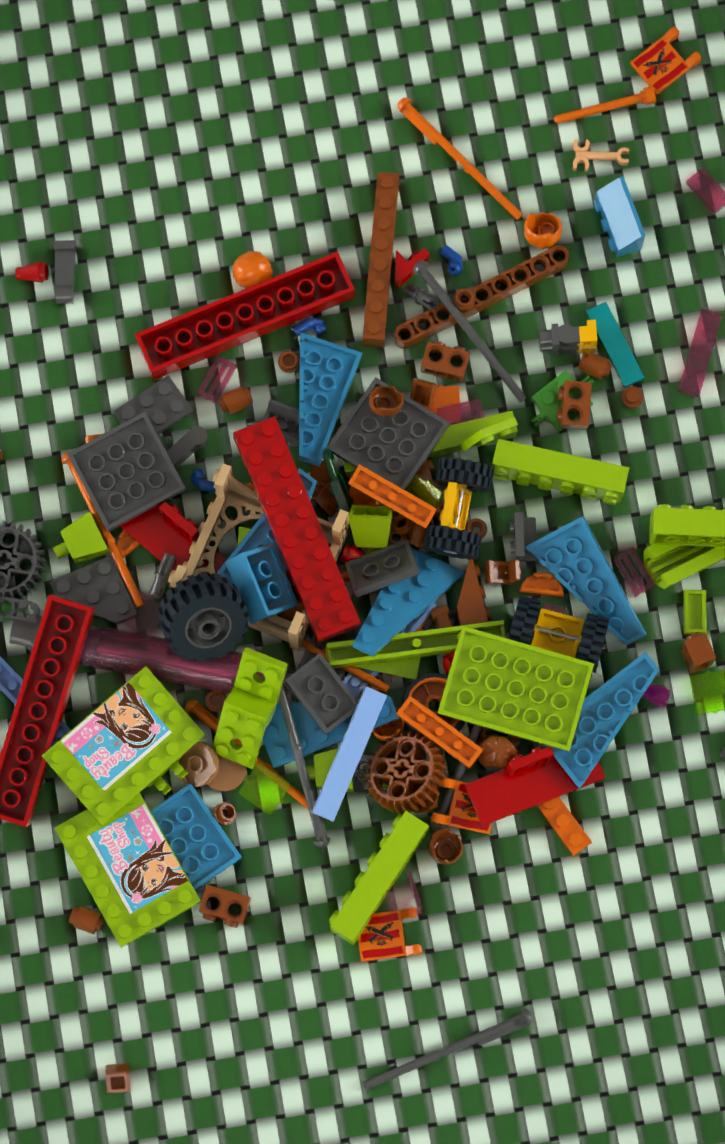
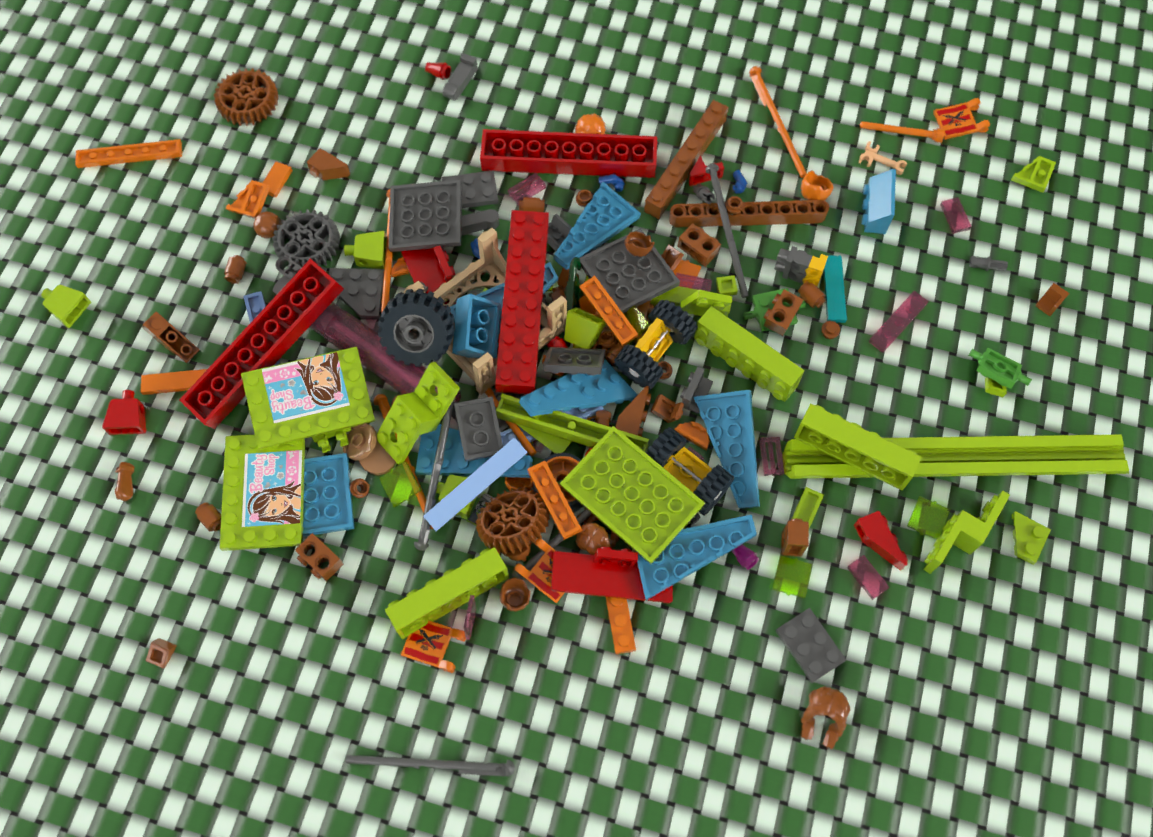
camera: 25 degrees right, 10 degrees down
none -> lime plate [716,275,738,296]

